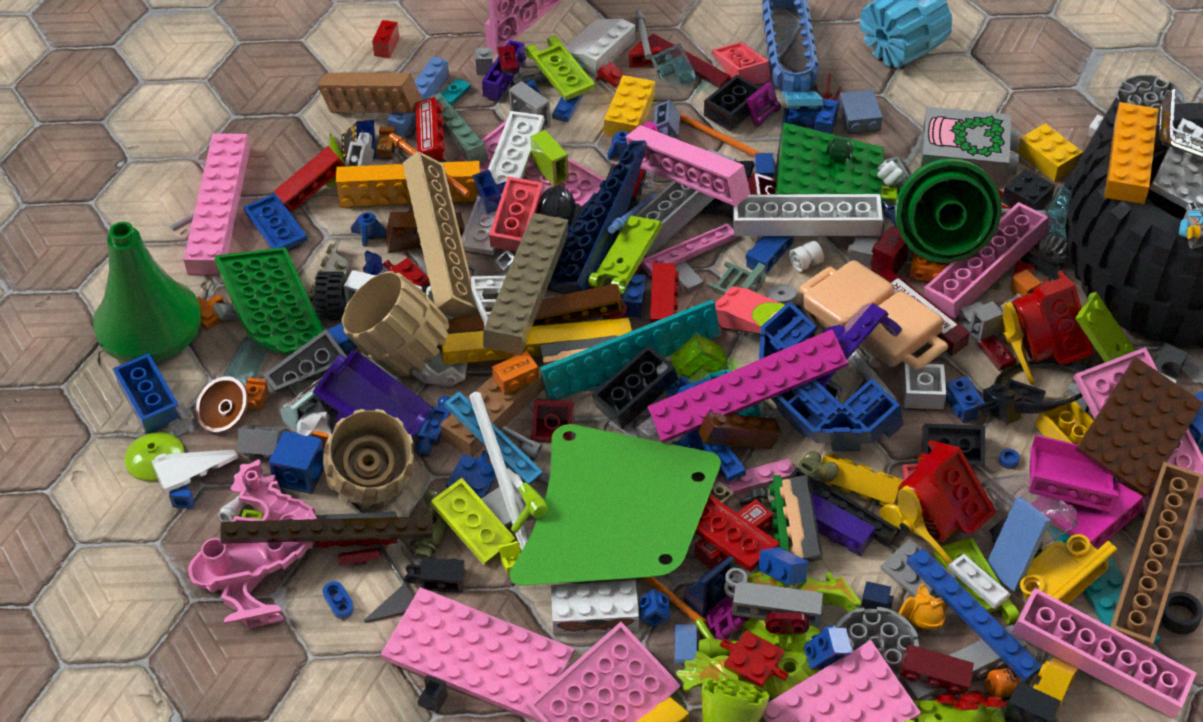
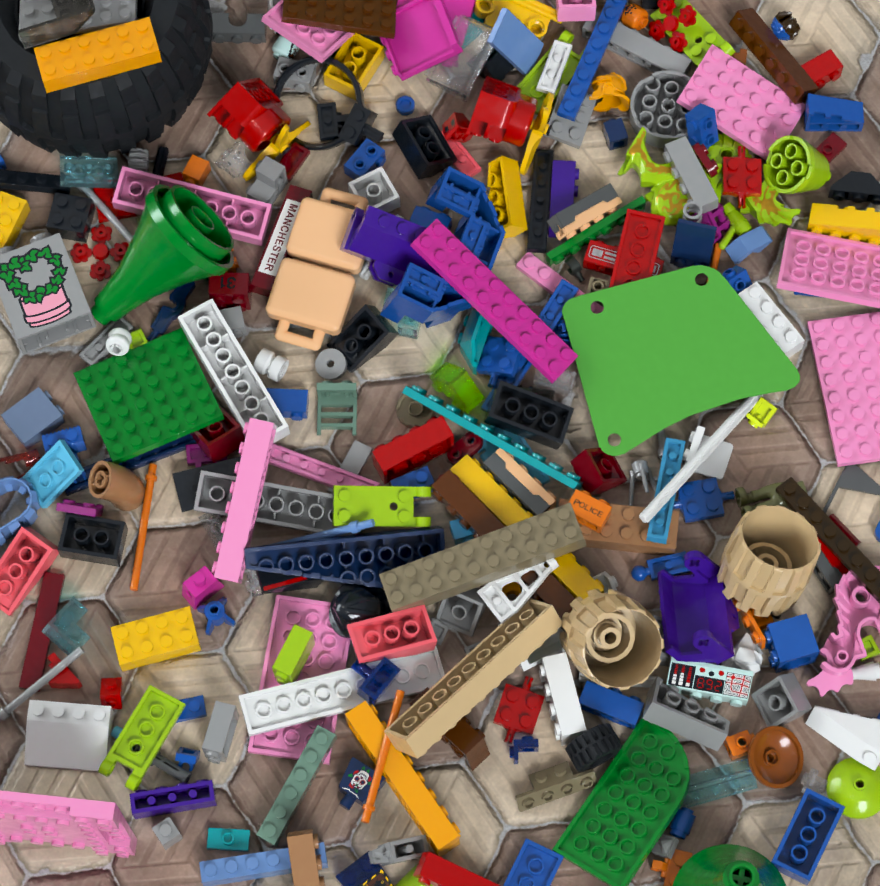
camera: 120 degrees left, 20 degrees up
blue brick [351,212,386,247] -> none
dark orange leg [377,126,396,158] -> none
black brick [404,557,466,593] -> none
red brick [415,97,445,161] -> none
neon yellow plate [430,478,515,565] -> none
dark red plate [497,45,519,73] -> none
lime piece [511,482,548,533] -> none
sand blue brick [654,100,680,138] -> none
reddish brown brick [698,412,782,449] -> none
coral slope [715,287,785,333] -> none
blue brick [754,153,774,178] -> none
blue brick [757,547,809,585] -> none
olive piece [799,451,839,482] -> none
dark green head [826,137,854,162] -> none
dark red brick [899,644,974,695] -> none
lime hinge [1075,292,1136,362] -> none
none -> medium nougat brick [88,460,145,511]
none -> blue brick [669,807,696,840]

